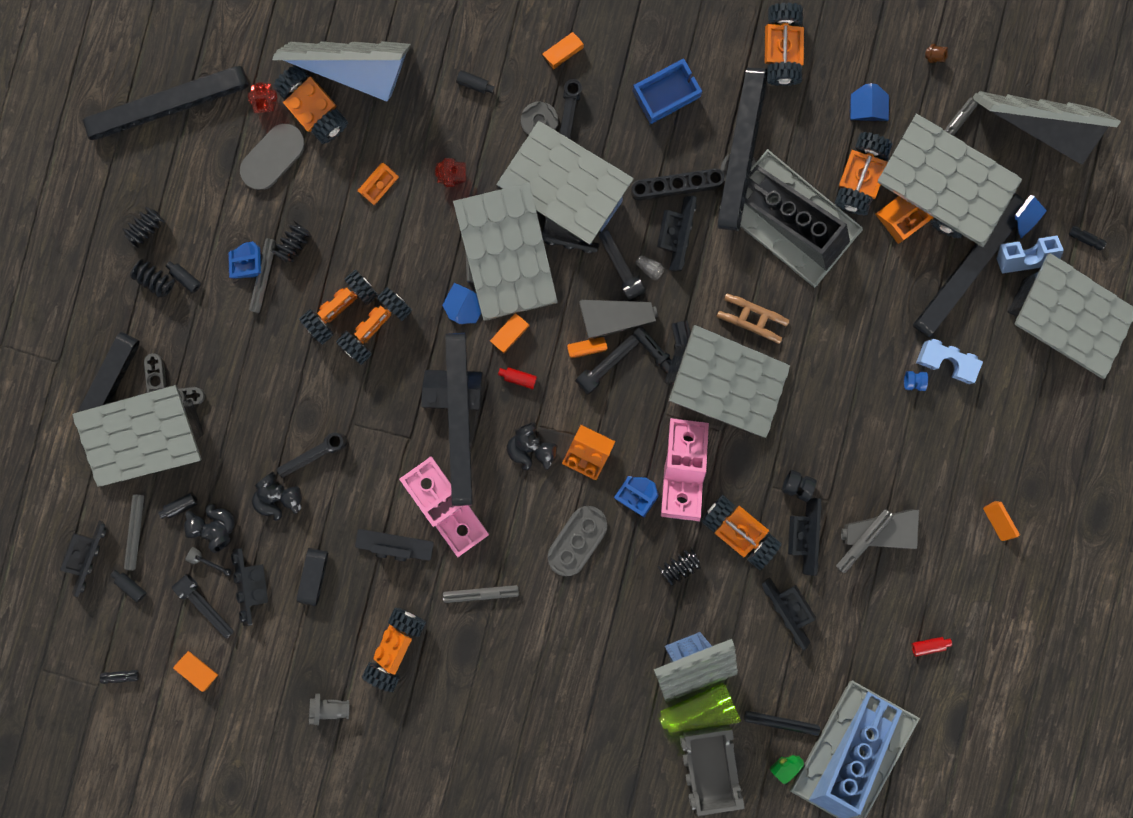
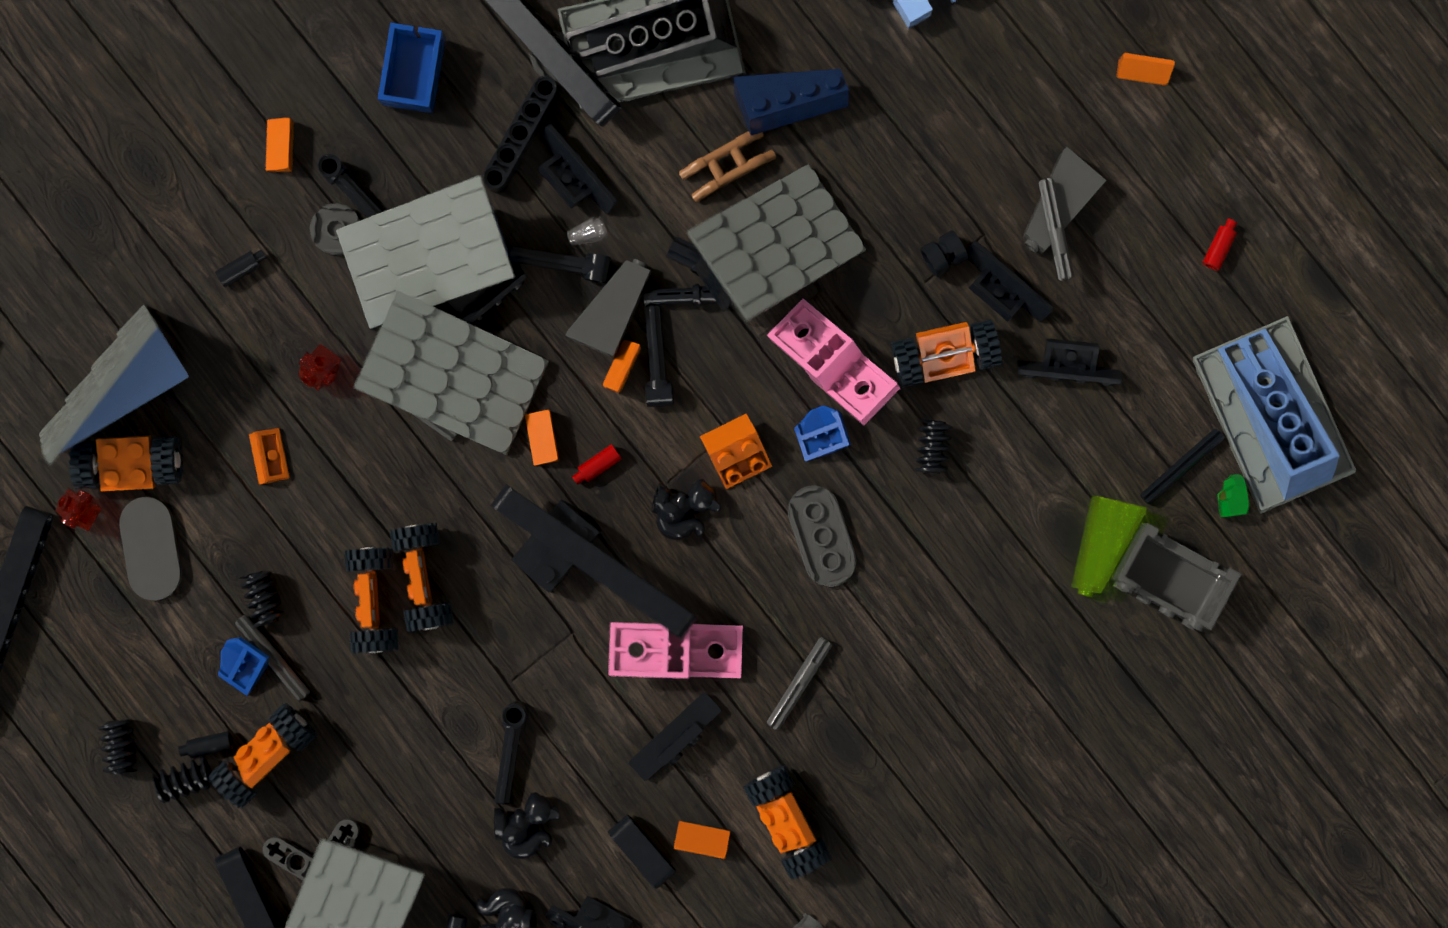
camera: 55 degrees left, 0 degrees up
blue slope [442,283,481,324] -> none
light grey piece [654,632,738,702] -> none
blue wheel [904,371,928,391] -> none
none -> plate [209,703,317,809]
none -> orange slope [674,820,730,859]
none -> dark blue wedge [734,69,849,136]

